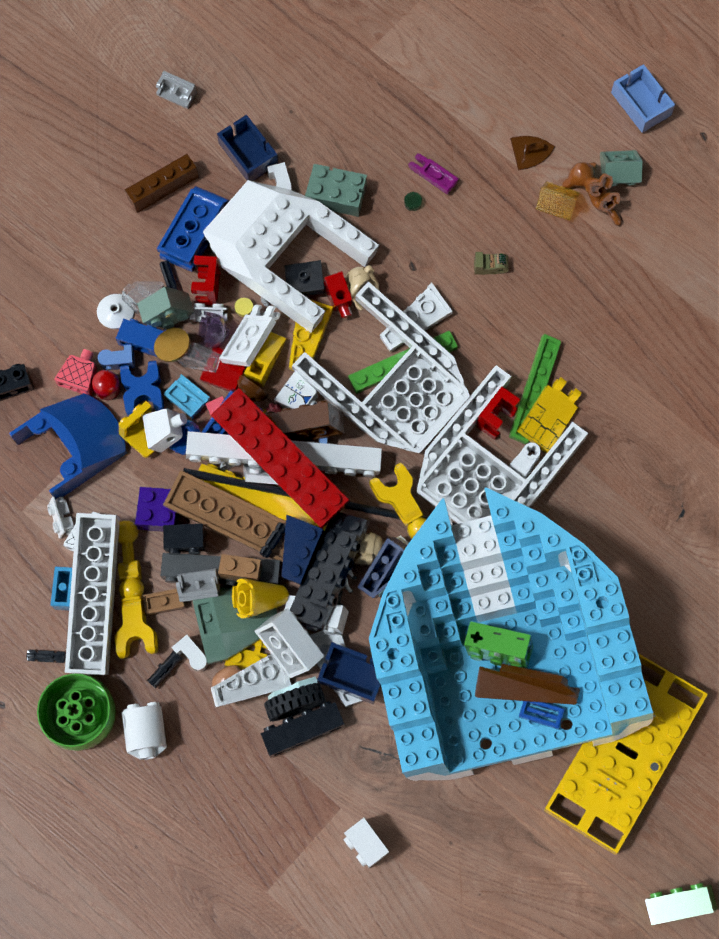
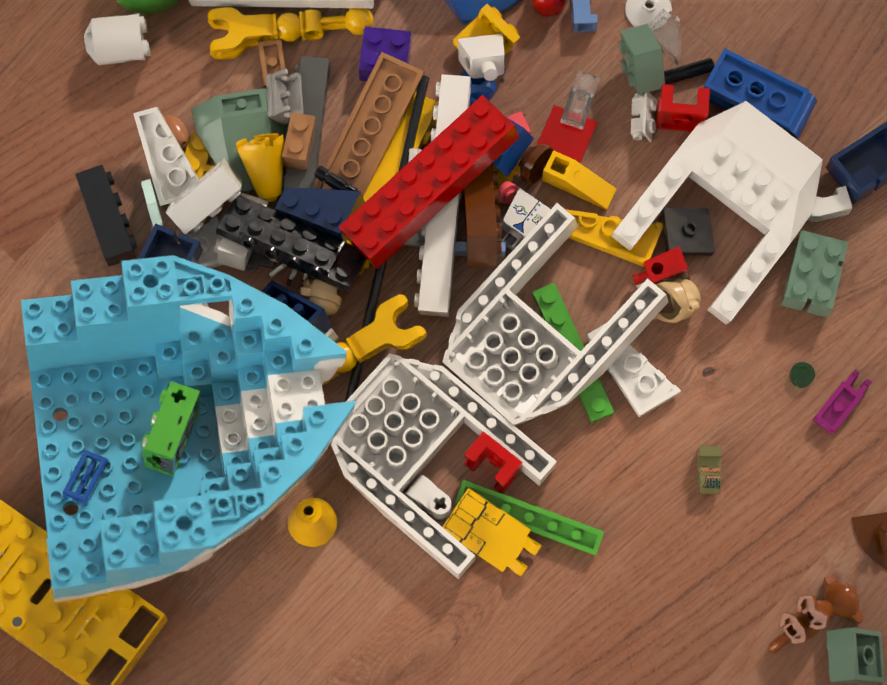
camera: 90 degrees right, 0 degrees up
blue brick [115,318,165,357] -> none
blue piece [120,360,164,416] -> none
reddish brown brick [124,154,199,213] -> none
black pin [147,650,183,688] -> none
pearl gold shield [154,328,190,362] -> none
black slope [163,524,207,555] -> none
medium azure plate [164,374,210,419] -> none
white leg [171,635,208,672] -> none
clear purple cylinder [198,311,230,349] -> none
white tile [219,305,281,367] -> none
light yellow tile [235,298,253,317] -> none
black tyre [264,683,326,722] -> none
reddish brown wedge [475,664,580,705] -> none
clear yellow bracket [535,181,580,221] -> none

